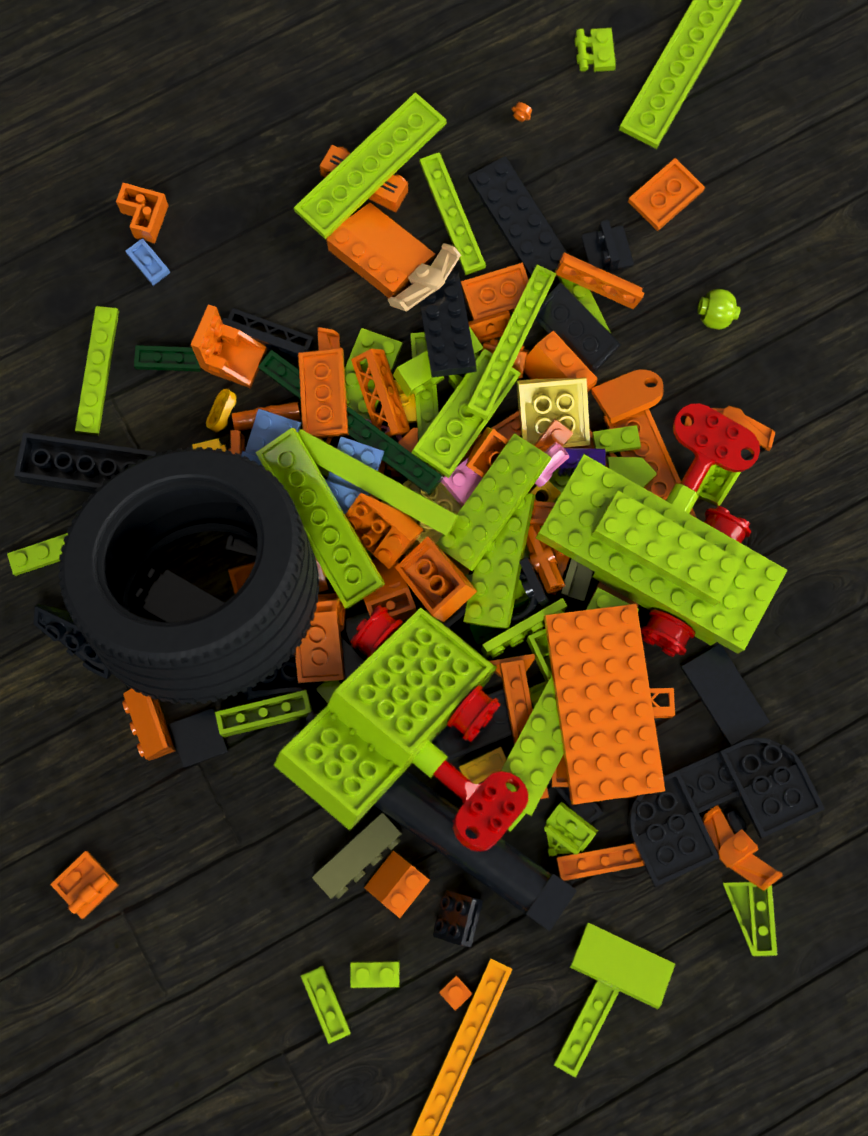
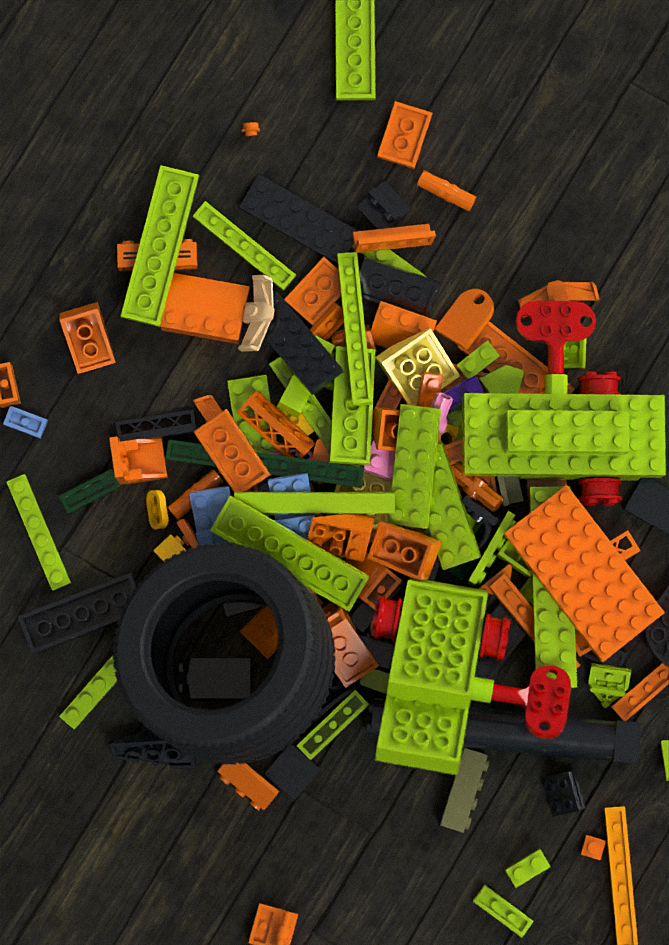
camera: 30 degrees left, 5 degrees up
orange slope [364,850,430,918] -> none
yellow plate [459,747,507,784] -> none
lime plate [575,28,616,72] -> none
lime plant [698,289,740,330] -> none
none -> orange slope [60,302,116,374]
none -> orange axle [417,170,476,211]

